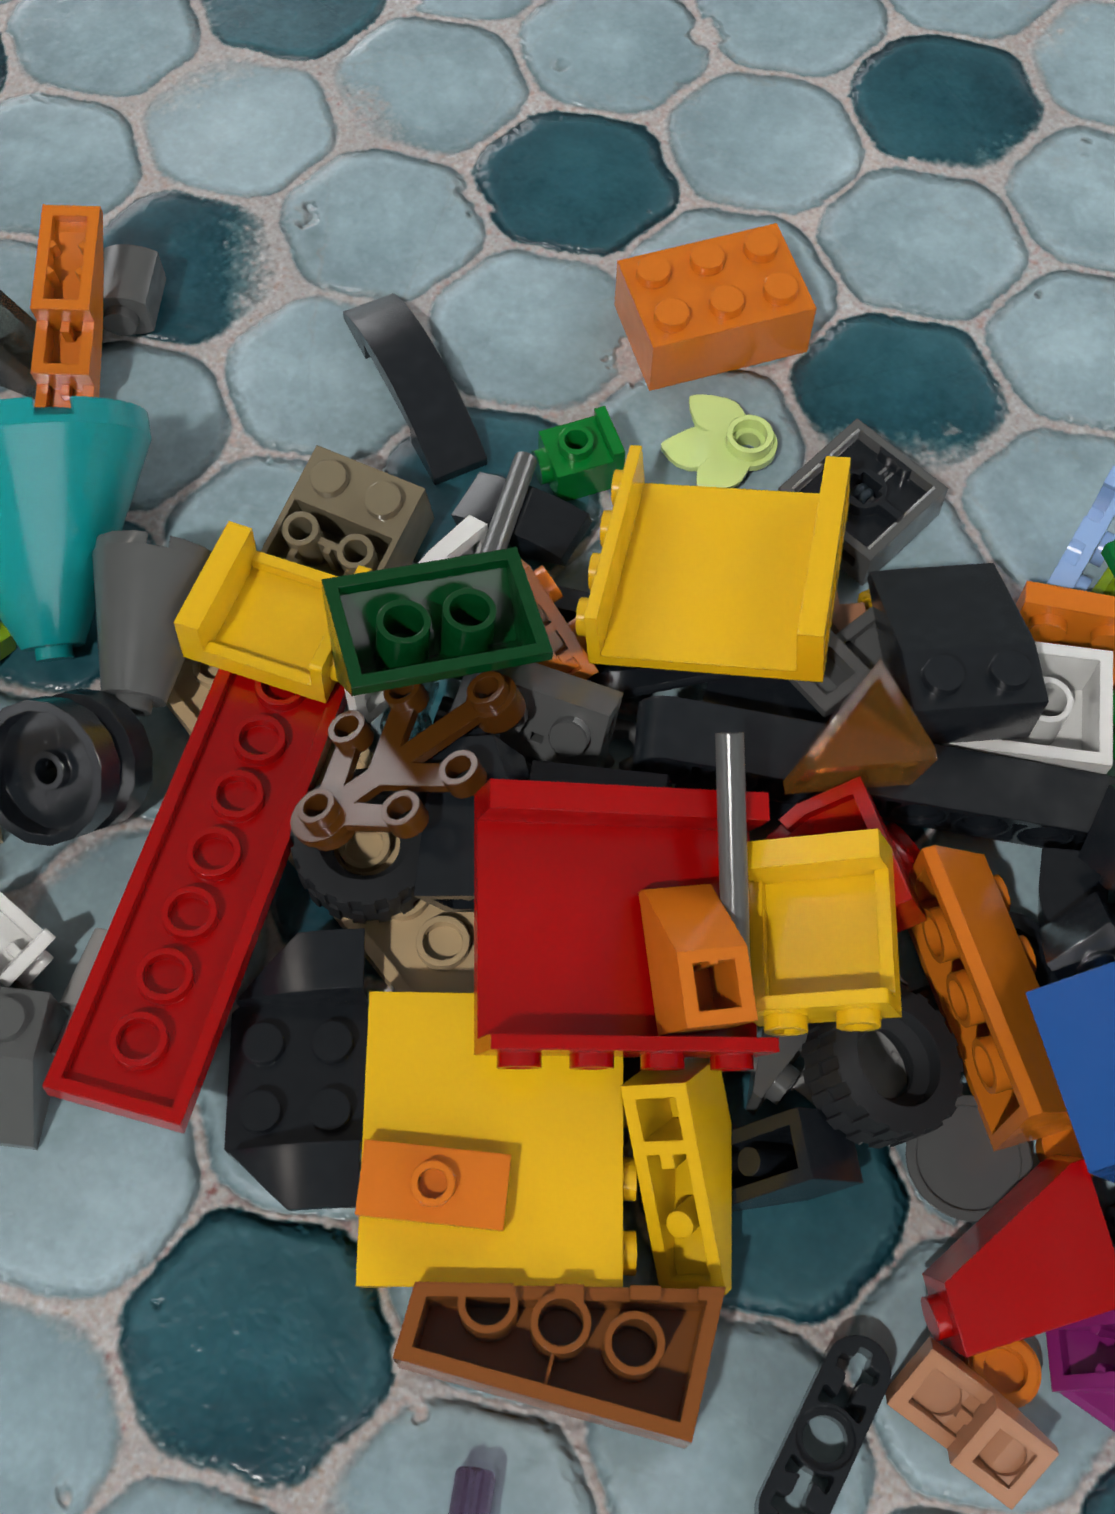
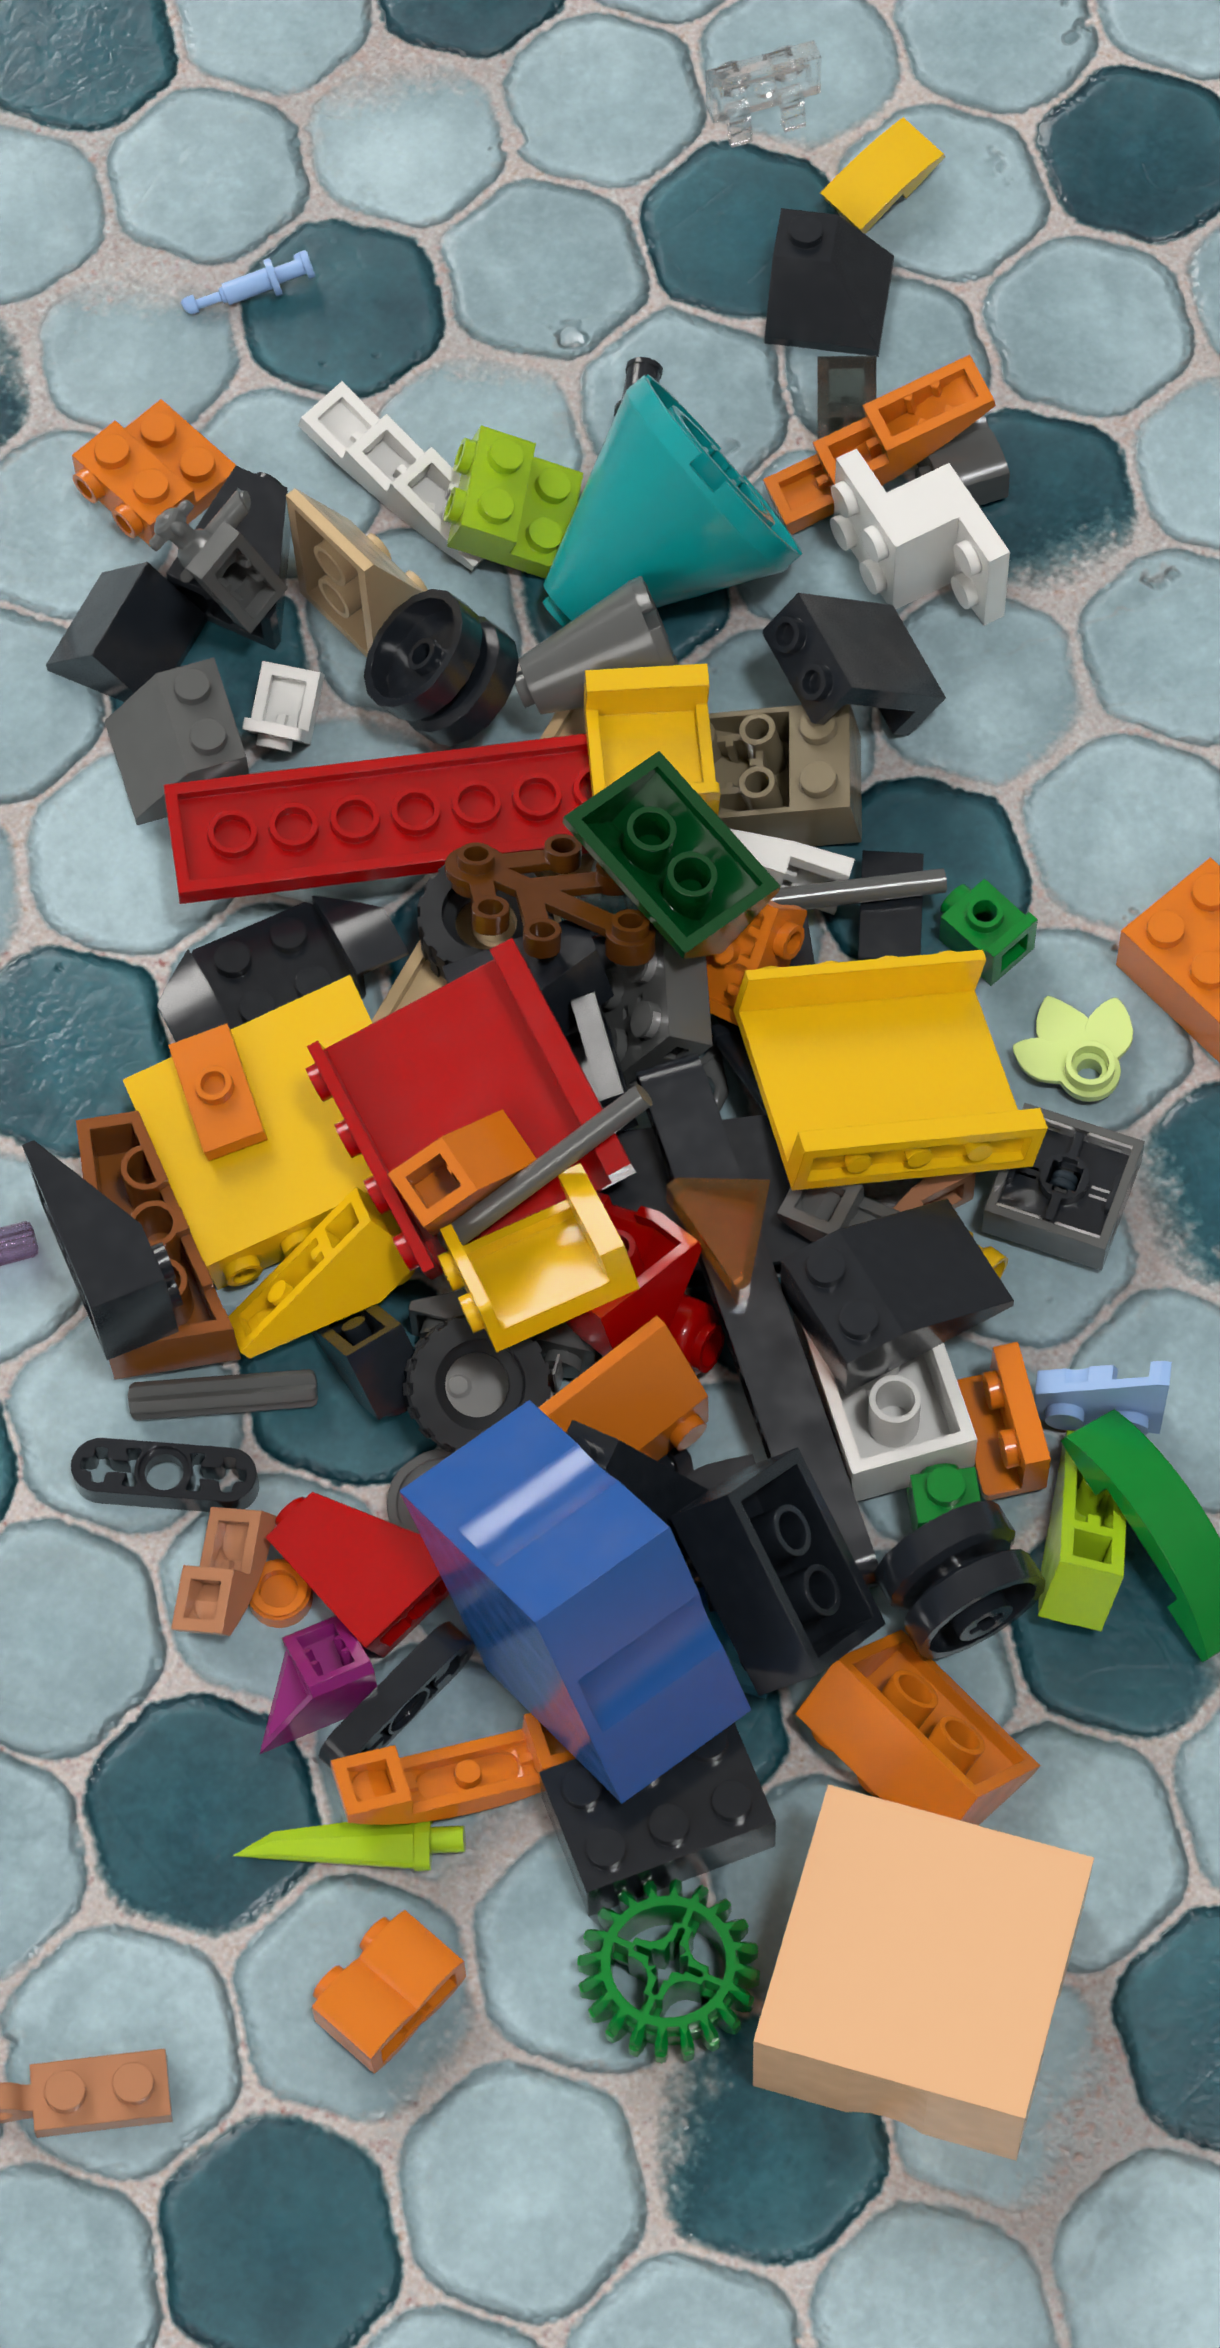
camera: 70 degrees right, 0 degrees up
black slope [343,293,487,485] -> none
none -> black slope [22,1140,183,1360]
none -> dark grey axle [128,1369,318,1420]
none -> black panel [763,593,946,736]
none -> white bracket [830,449,1010,626]

